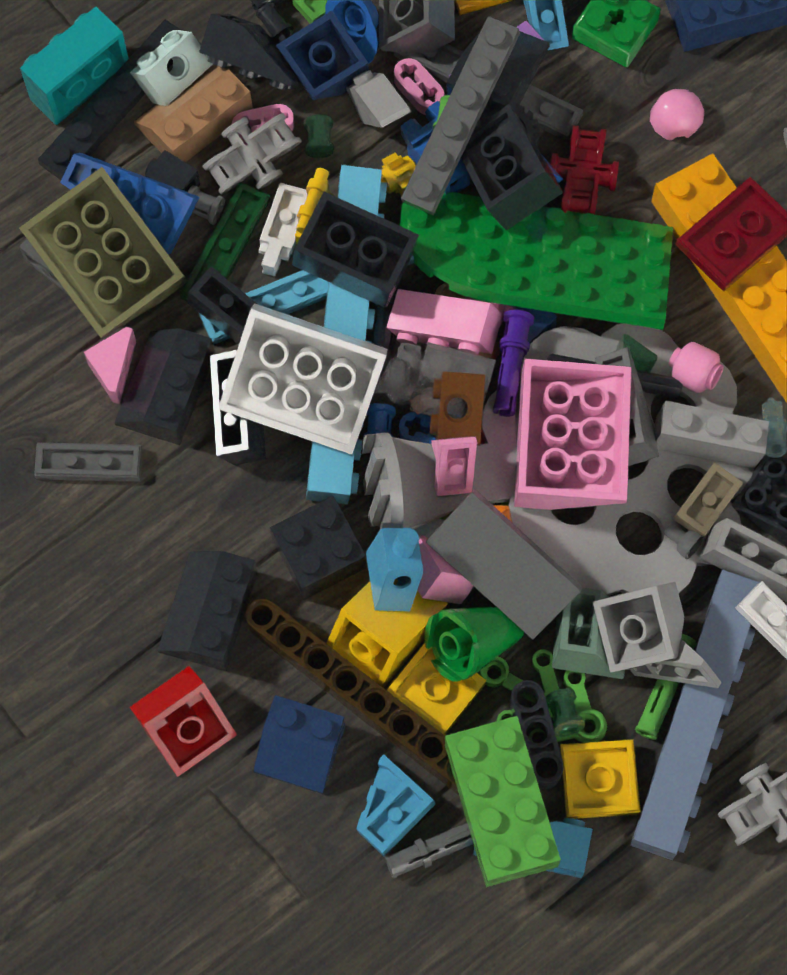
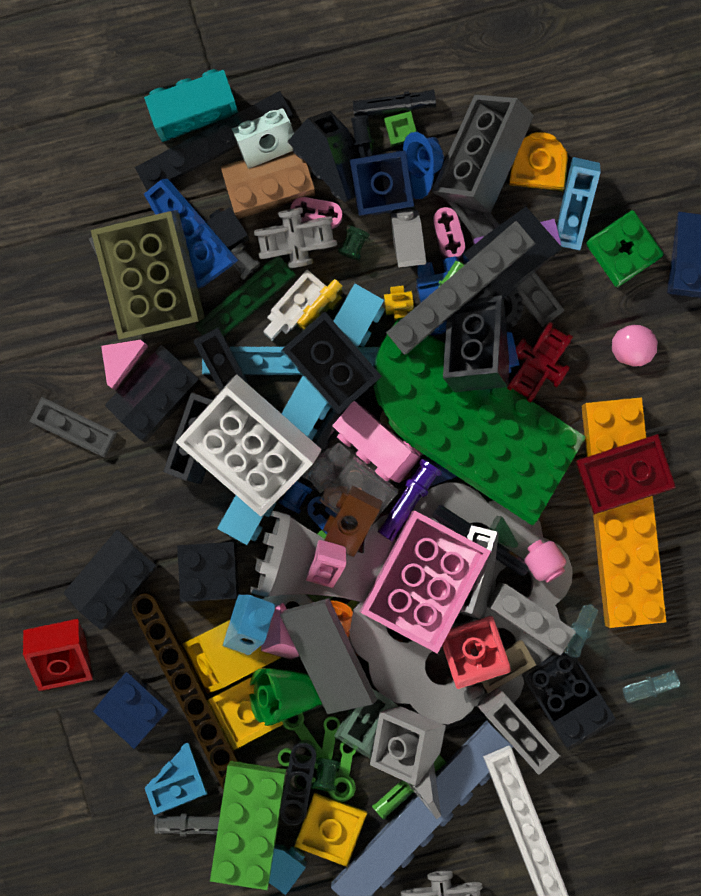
camera: 30 degrees right, 15 degrees up
none -> coral brick [442,616,511,689]

